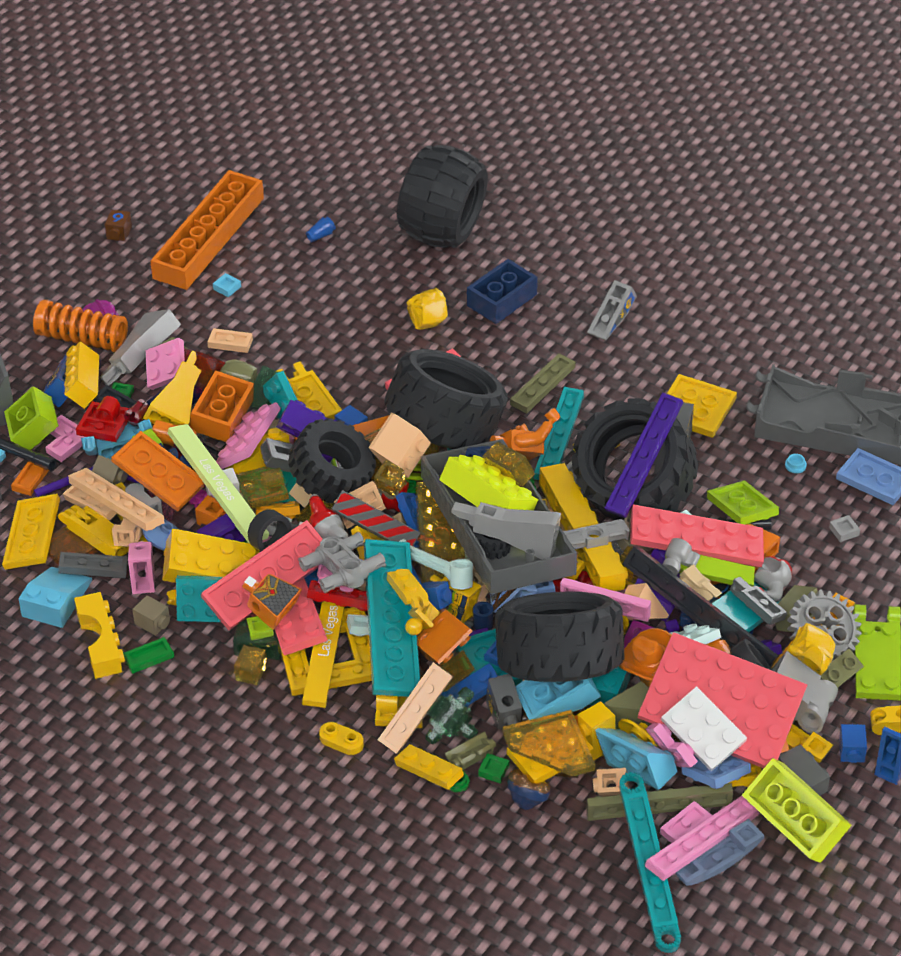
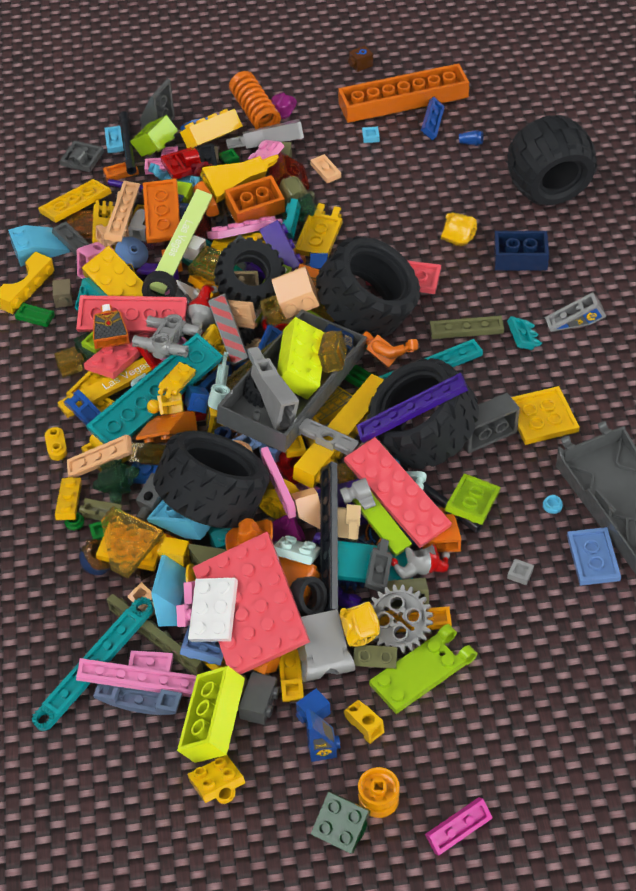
camera: 50 degrees right, 5 degrees up
none -> blue plate [64,389,101,425]
none -> yellow plate [187,755,245,804]
none -> blue plate [421,97,445,140]
none -> teal plate [507,316,542,350]

